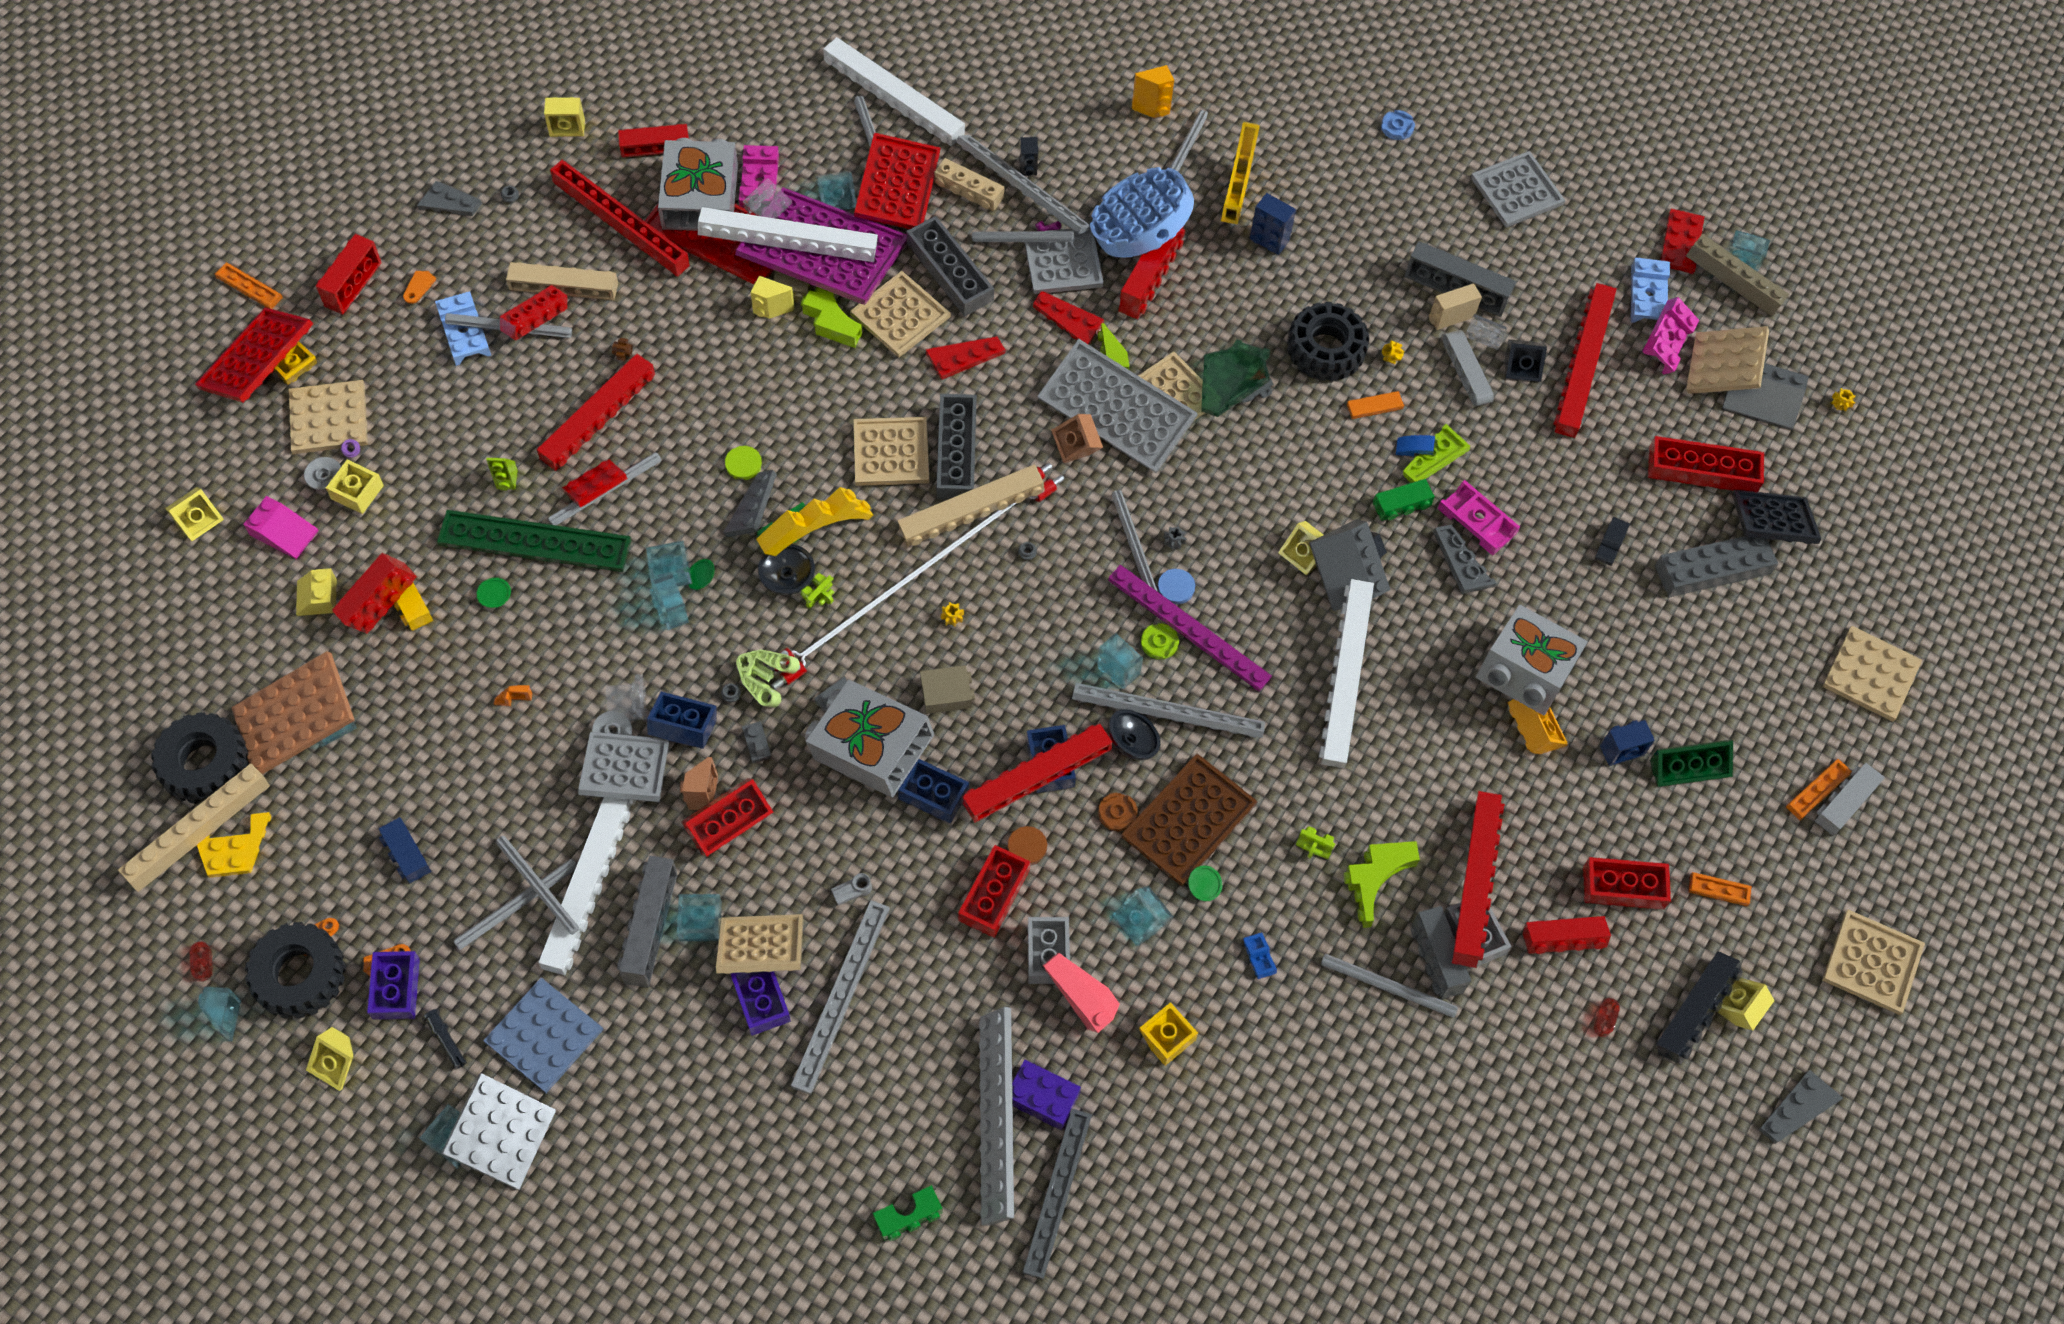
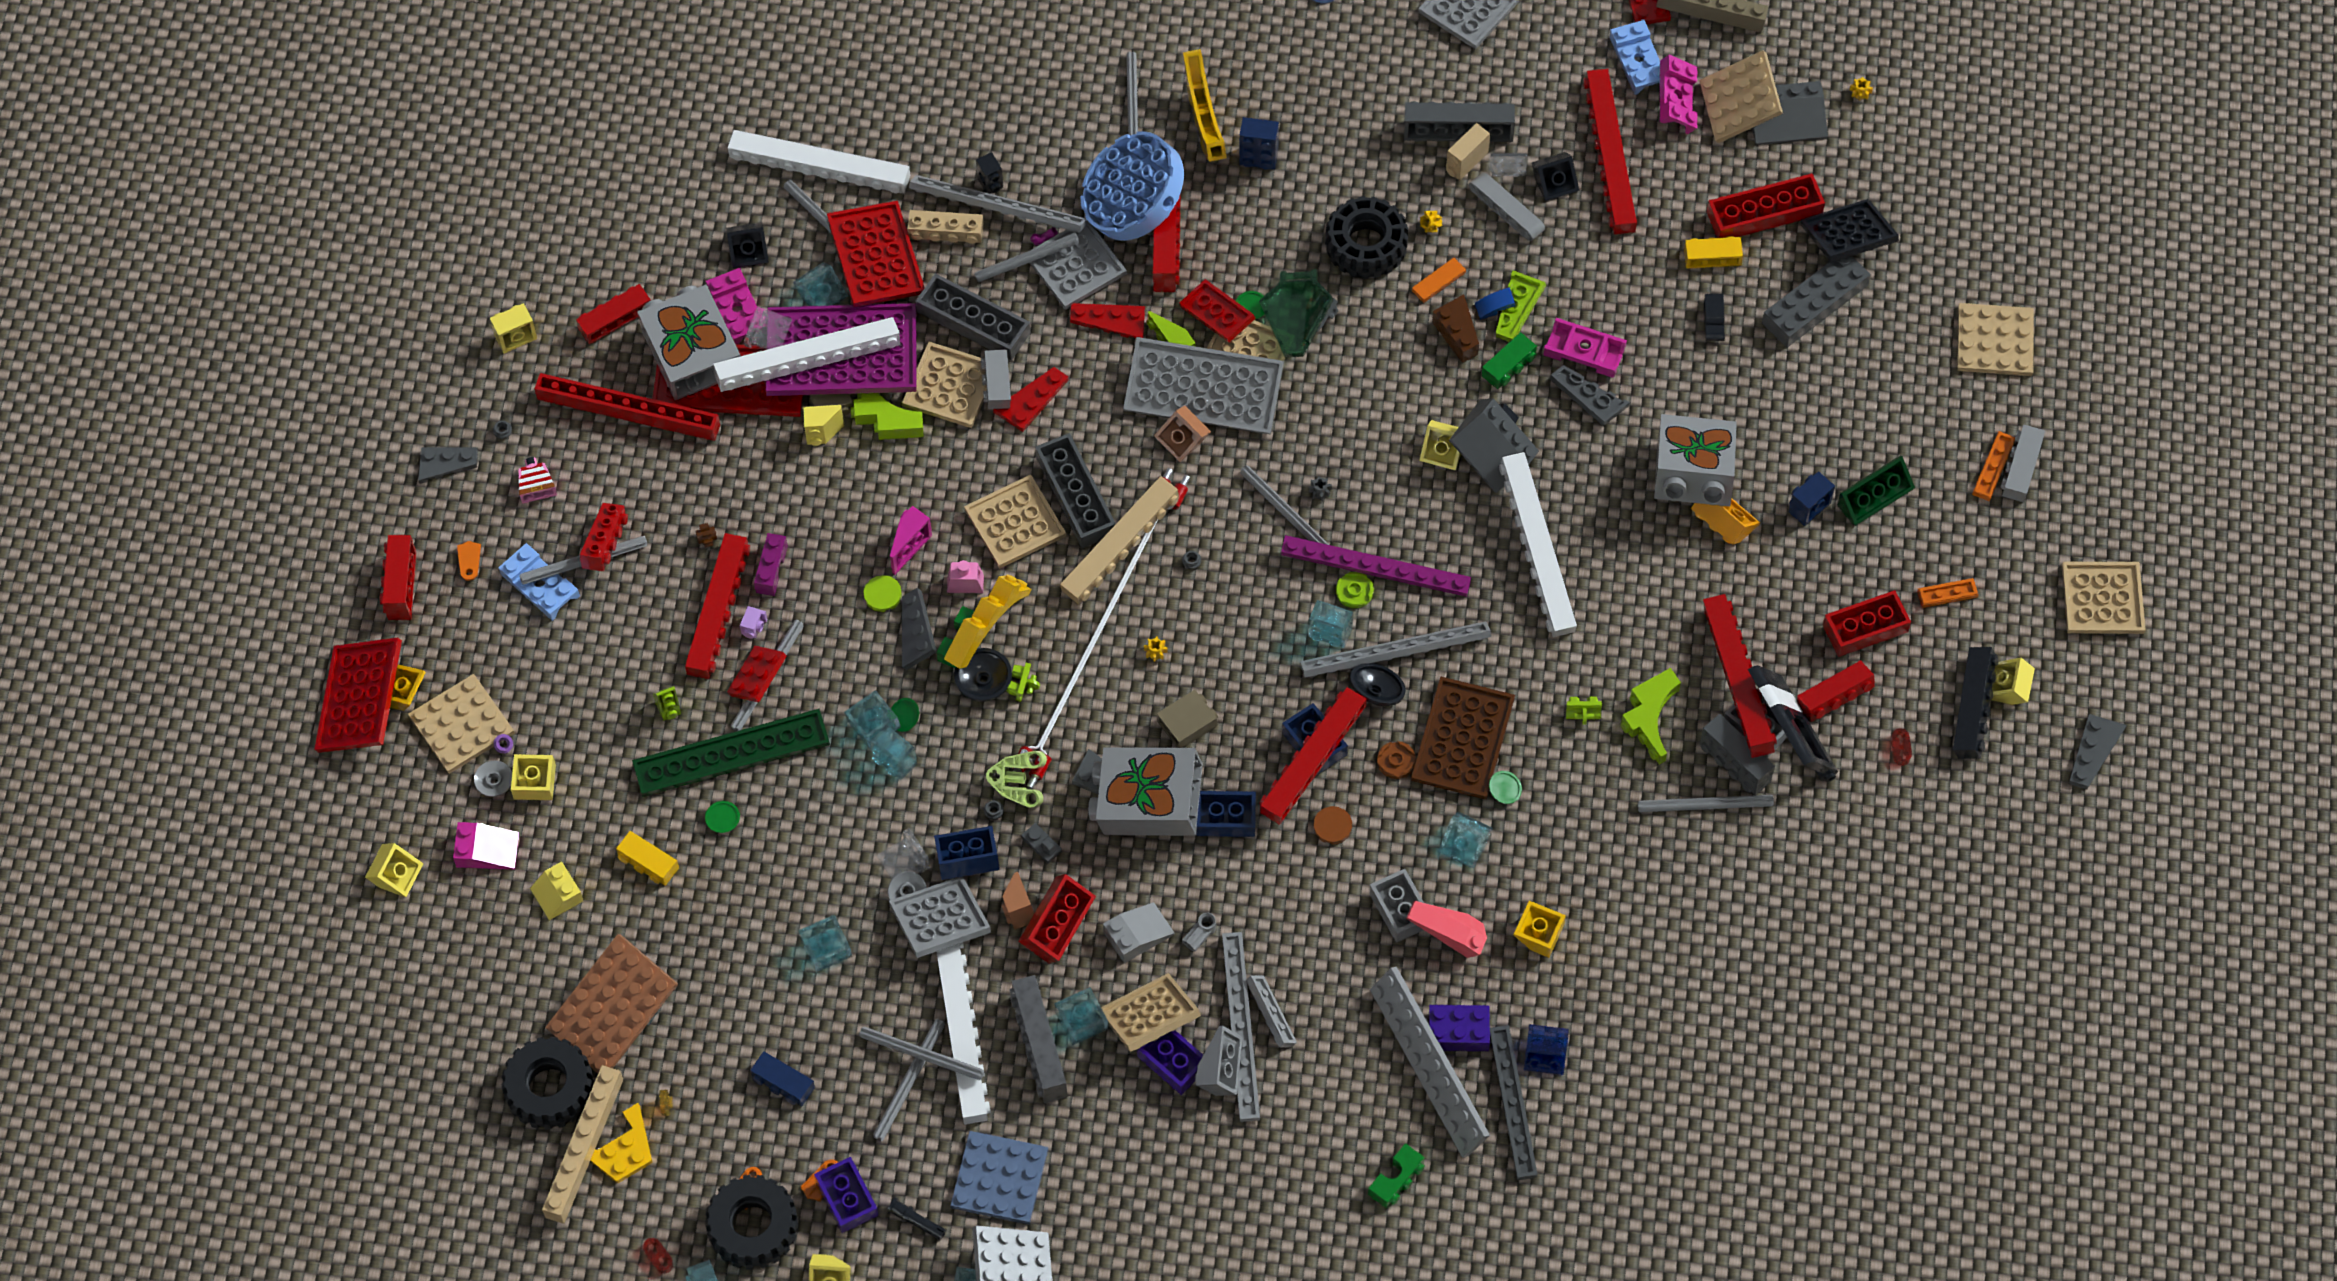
camera: 20 degrees left, 0 degrees up
orange tile [215,262,283,309] -> none
red brick [332,552,417,634] -> none
orange slope [494,685,532,706] -> none
tan brick [506,262,618,301] -> none
red brick [958,845,1031,938] -> none
light orange slope [1132,65,1174,118] -> none
medium blue tile [1158,569,1195,605] -> none
blue slope [1243,933,1277,979] -> none
none -> torso [518,457,557,504]
none -> clear yellow plate [659,1090,673,1116]
none -> black slope [726,222,769,268]
none -> lavender brick [740,606,767,639]
none -> magenta arch [754,533,788,596]
none -> clear light blue brick [798,915,852,972]
none -> dark pink slope [890,506,932,575]
none -> bright pink torso [947,560,984,593]
none -> light grey brick [981,350,1011,409]
none -> light grey slope [1103,902,1175,964]
none -> red plate [1179,279,1256,343]
none -> light grey slope [1195,1026,1242,1096]
none -> green piece [1236,291,1268,319]
none -> light grey plate [1246,975,1297,1048]
none -> reddish brown wedge [1432,294,1479,363]
none -> clear blue slope [1524,1024,1569,1075]
none -> yellow brick [1684,236,1743,269]
none -> black piece [1748,665,1838,782]

